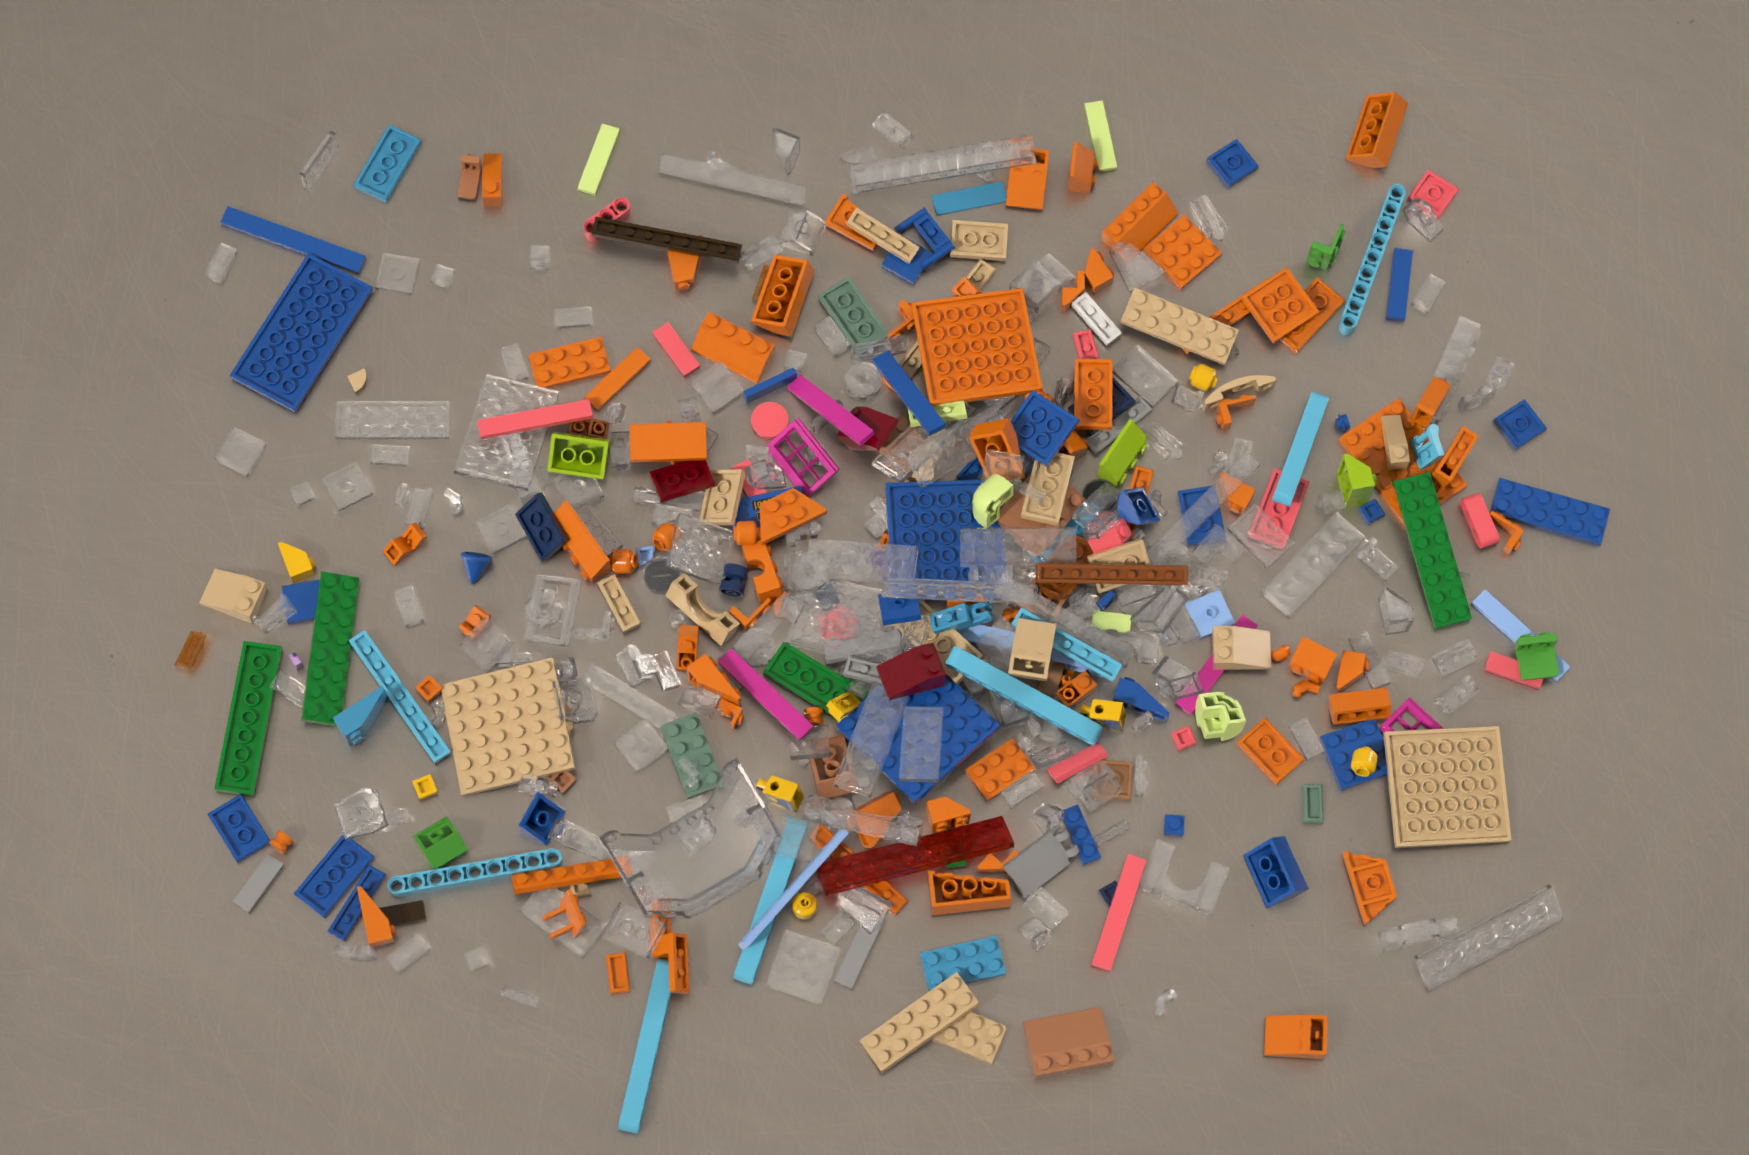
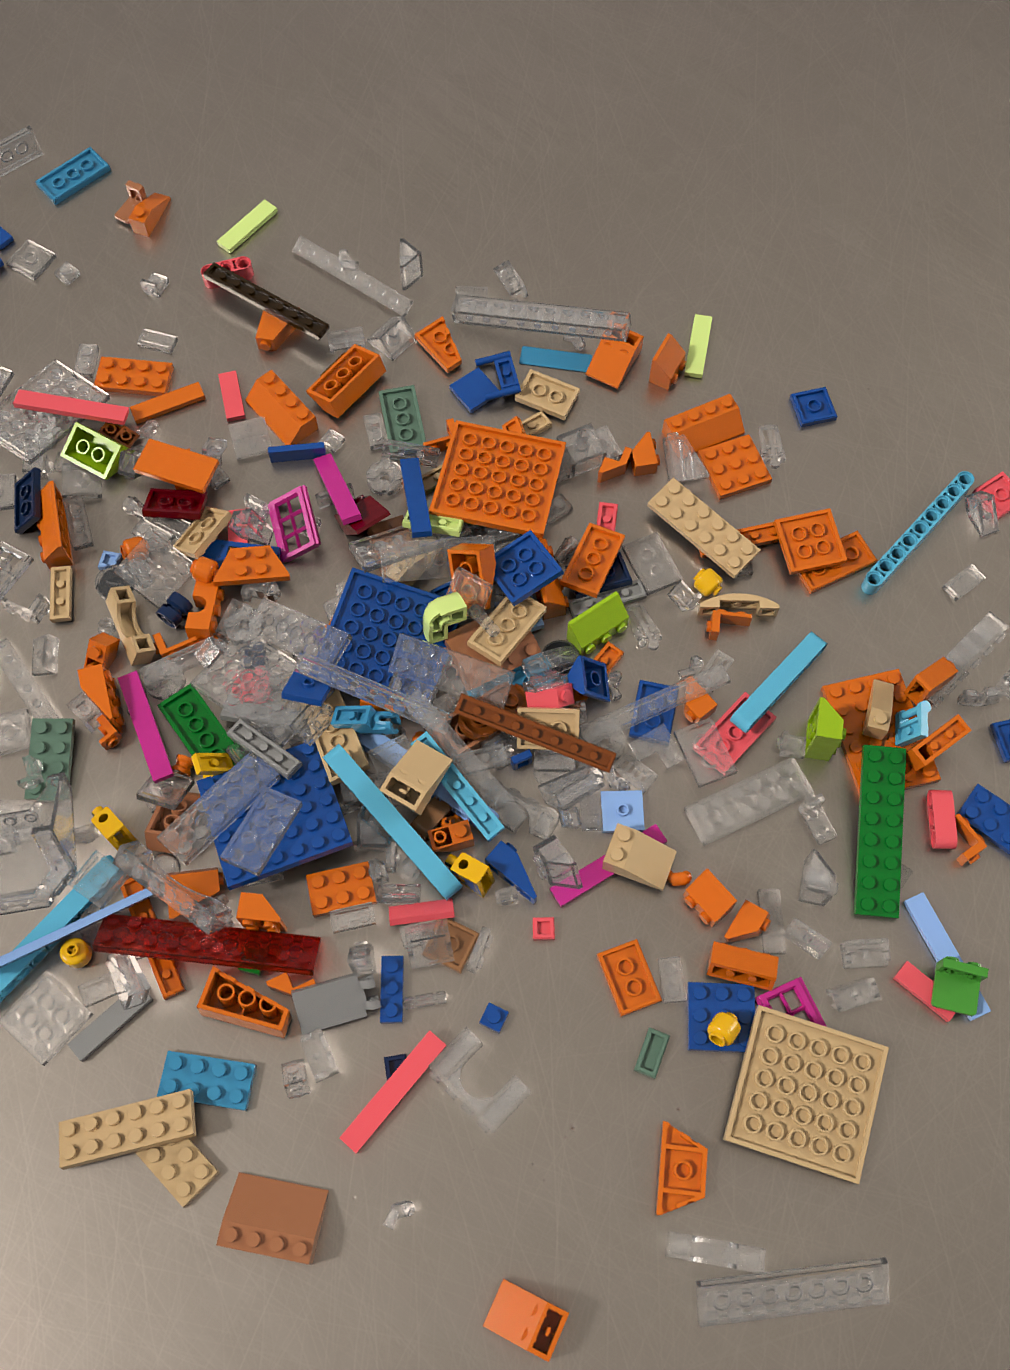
camera: 25 degrees right, 5 degrees down
orange head [608,549,638,574] -> none
clear plate [632,651,681,691] -> none
coral tile [751,402,788,439] -> none
tan plate [846,208,920,264] -> none
dark red slope [876,642,946,700] -> none
white plate [1071,292,1122,346] -> none
yellowish green tile [1091,610,1132,635] -> none
yellowish green brick [1195,692,1246,741] -> none
blue slope [1244,836,1309,908] -> none
orange arm [1292,680,1321,697] -> none
bright green bracket [1306,224,1346,270] -> none
blue plate [1335,414,1350,432] -> none
orange slope [1346,92,1408,168] -> none
blue tile [1358,499,1385,525] -> none
blue tile [1386,248,1413,321] -> none

